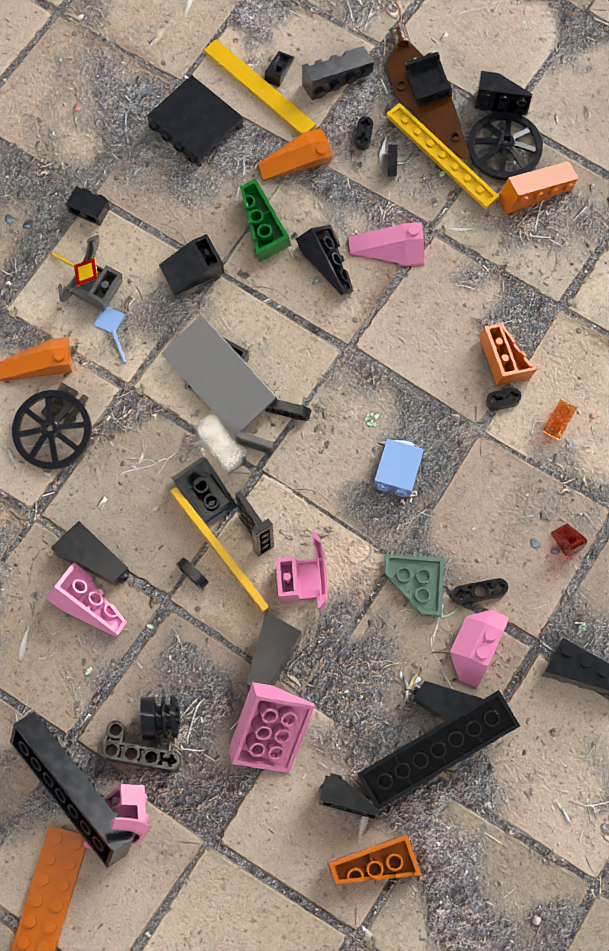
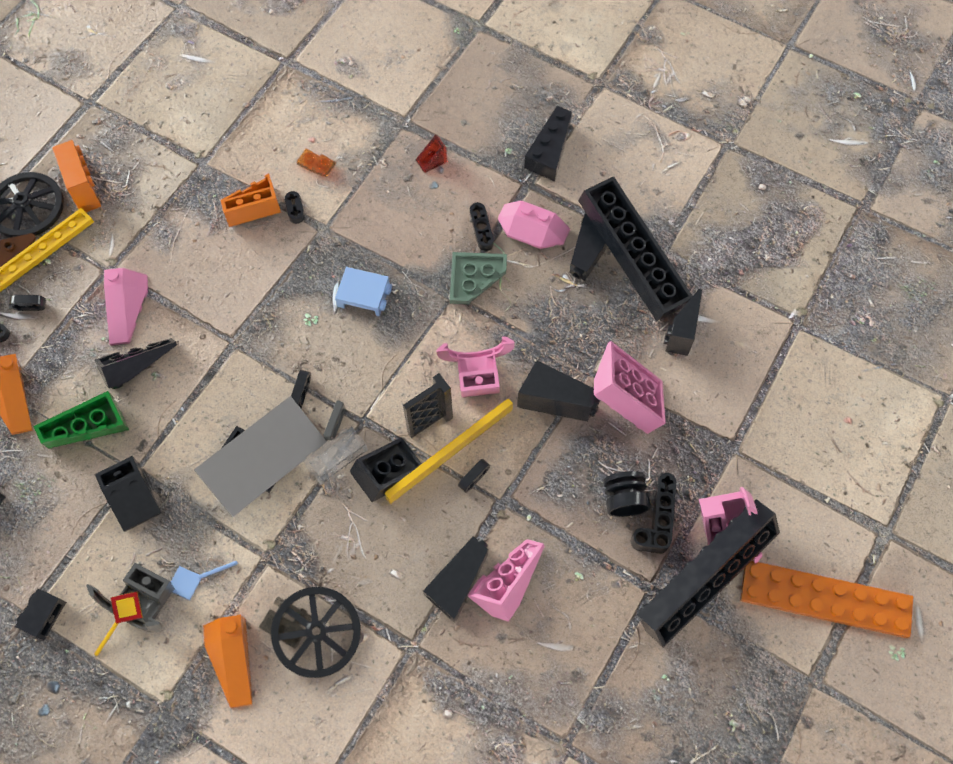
camera: 90 degrees left, 5 degrees down
orange wedge [327,834,421,884] -> none

